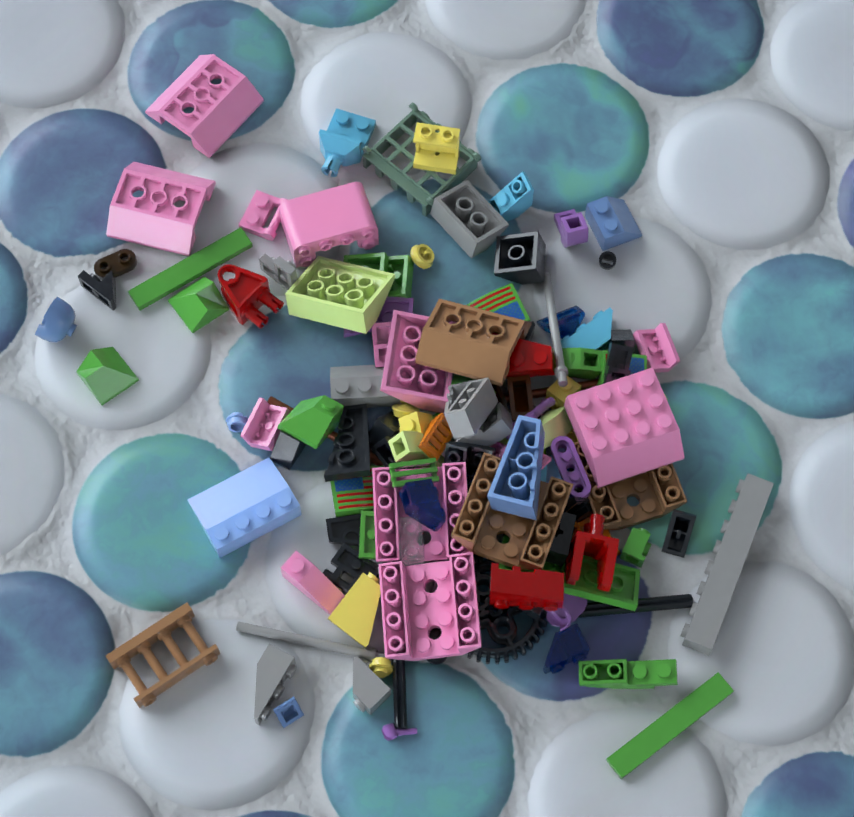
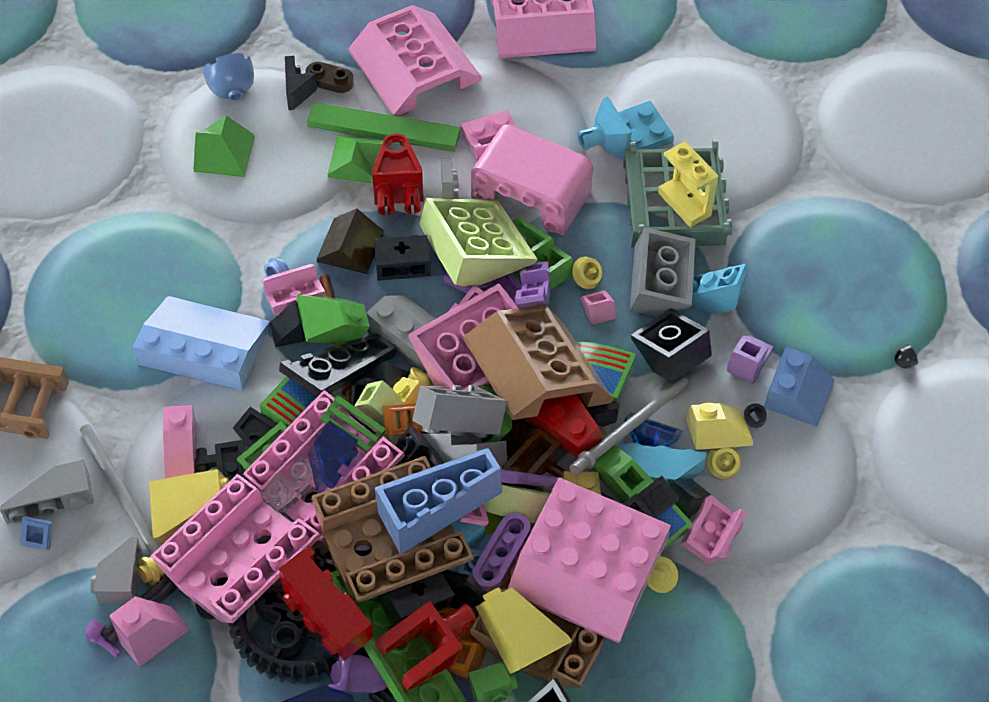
camera: 45 degrees right, 10 degrees down
none -> bright pink slope [109,597,189,667]
none -> dark brown slope [316,208,384,274]
none -> black brick [374,235,431,281]
none -> light yellow slope [476,588,572,674]
none -> medium lavender slope [515,261,550,308]
none -> bright pink slope [580,290,616,325]
none -> light yellow slope [685,403,753,450]
none -> light yellow hat [706,447,741,479]
none -> black hinge [894,344,918,369]

